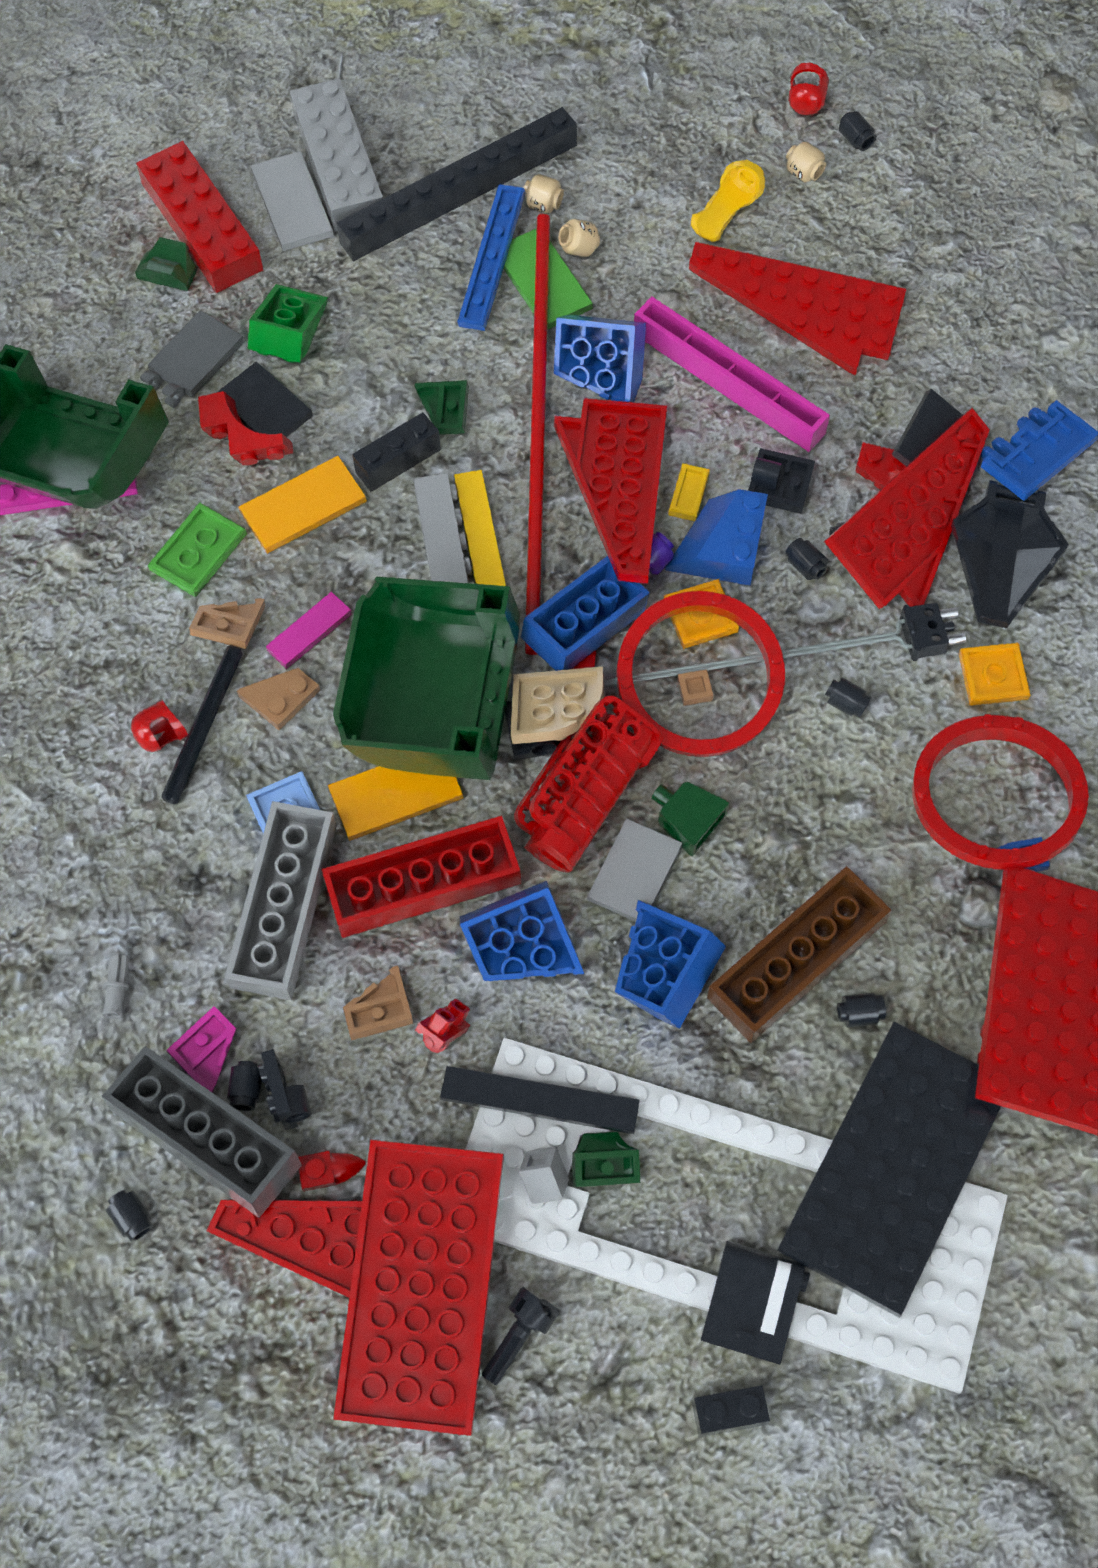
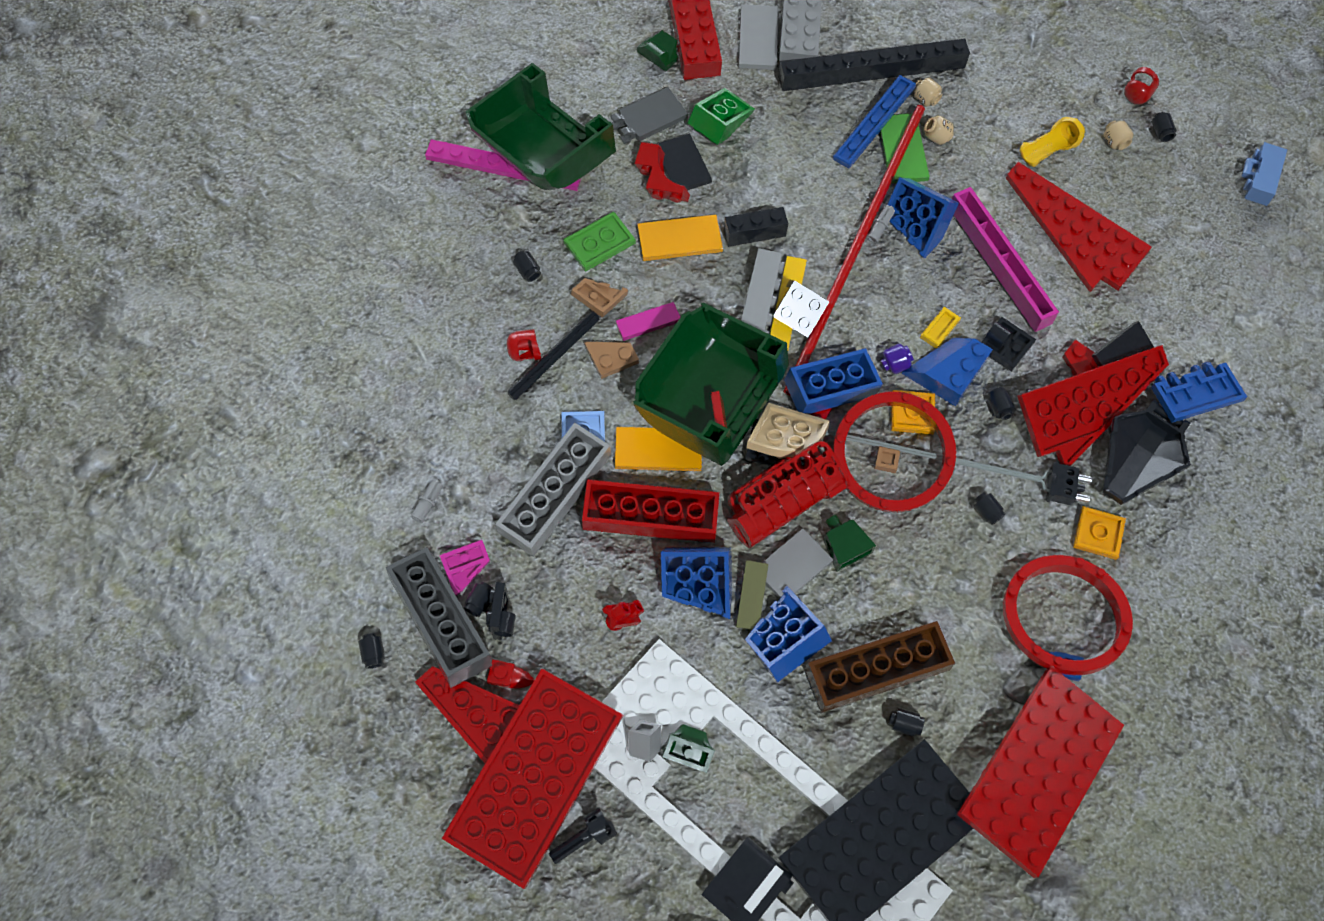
camera: 20 degrees right, 0 degrees up
medium nougat wing [343,966,414,1041] -> none
dark green wing [414,380,469,435] -> none
black tile [440,1066,640,1134] -> none
red wing [554,398,667,584] -> none
none -> black brick [513,251,541,282]
none -> red tile [711,391,727,428]
none -> olive tile [736,560,768,630]
none -> bracket [773,279,829,337]
none -> light grey axle [866,205,895,244]
none -> medium blue piece [1242,142,1287,206]

